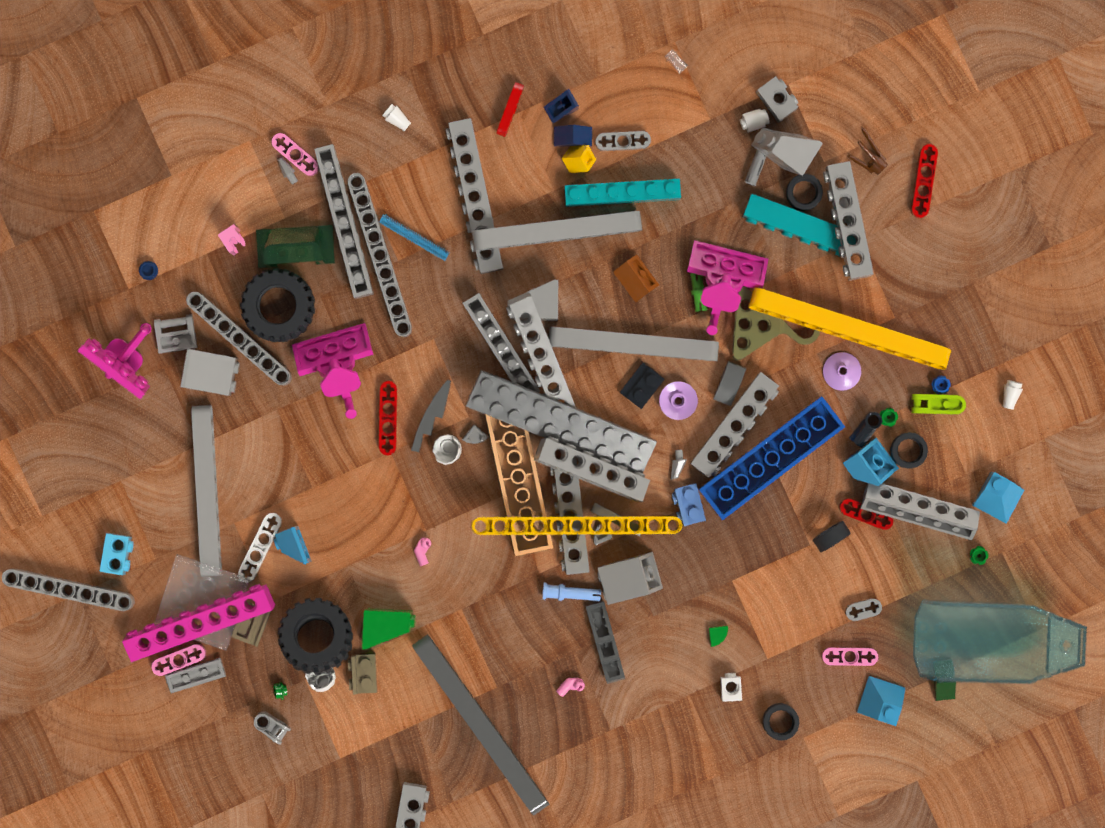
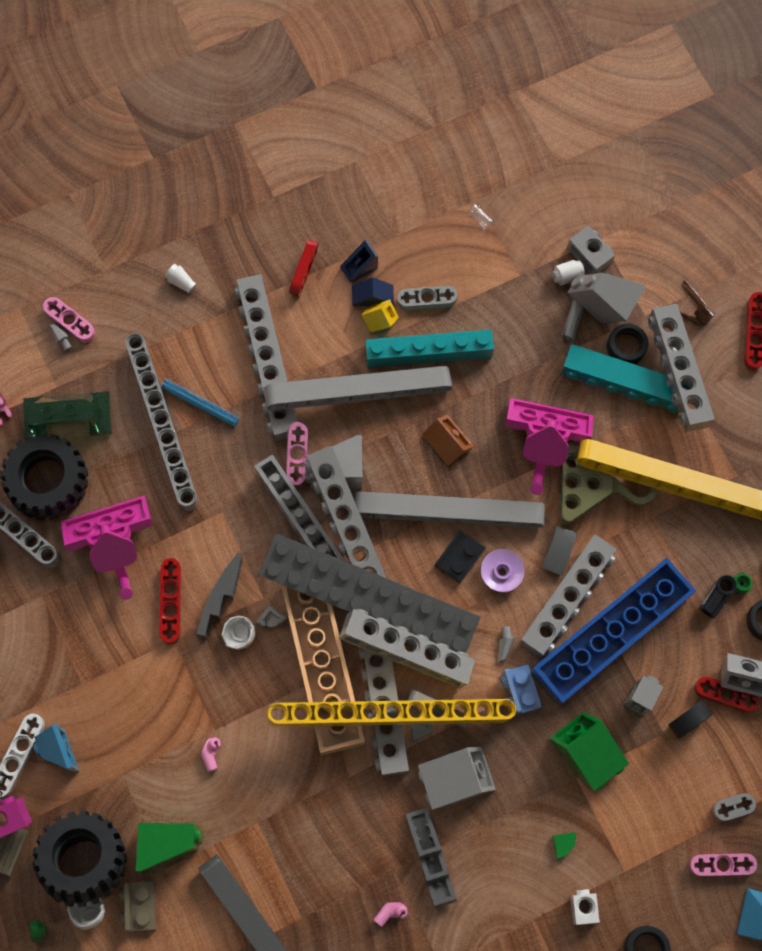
camera: 10 degrees left, 15 degrees down
light grey brick [314,144,374,299] -> none
light blue pin [542,582,601,602] -> none
bright green pin [690,273,707,312] -> none
lavender dish [823,352,861,391] -> none
dark azure slope [843,438,899,486] -> none
none -> bright pink beam [285,422,308,485]
none -> green slope [549,711,630,791]
none -> light grey brick [624,675,663,716]

